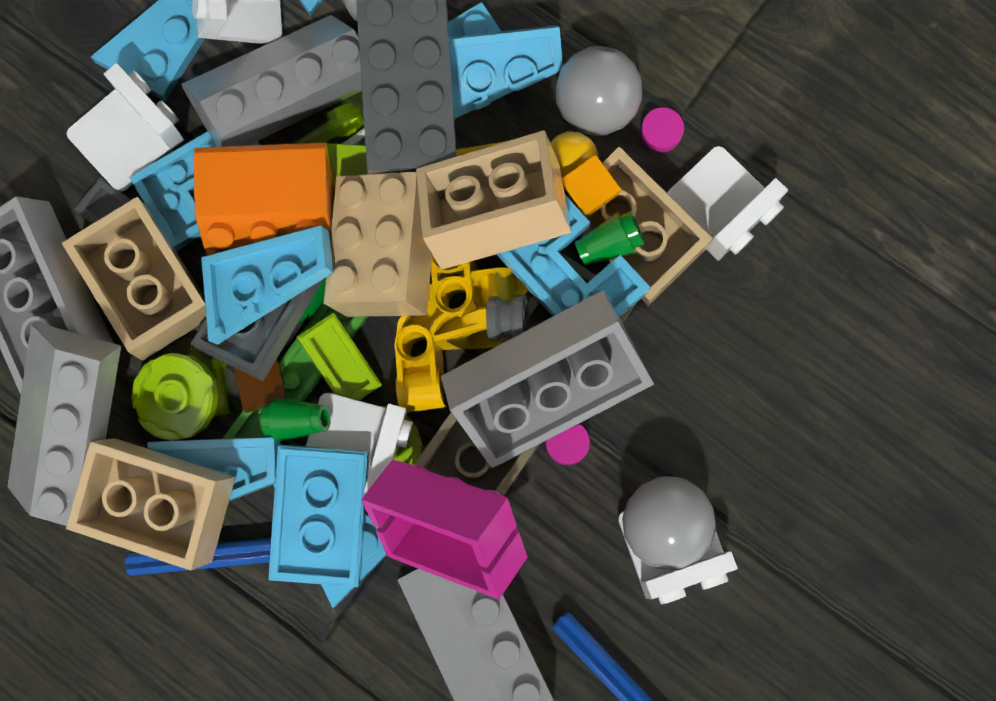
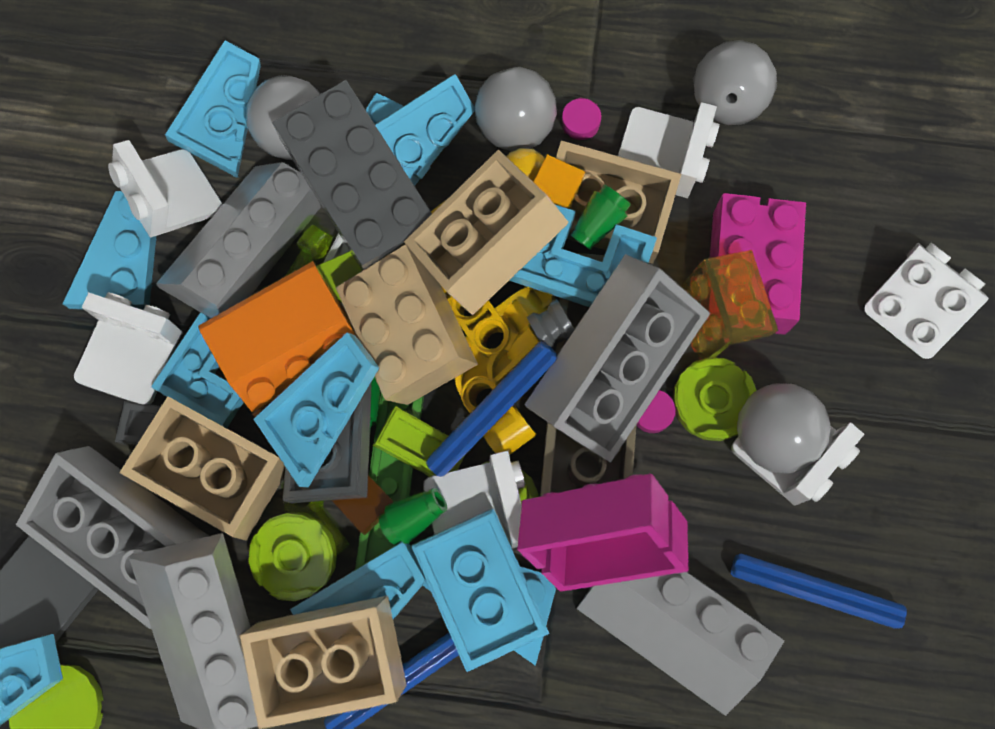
camera: 25 degrees left, 5 degrees down
none -> blue axle [426,341,557,477]
none -> lime tile [673,357,757,441]
none -> clear yellow bracket [680,250,778,360]
none -> light grey piece [693,40,777,125]
none -> dark pink piece [704,193,806,335]
none -> white bracket [865,243,989,359]

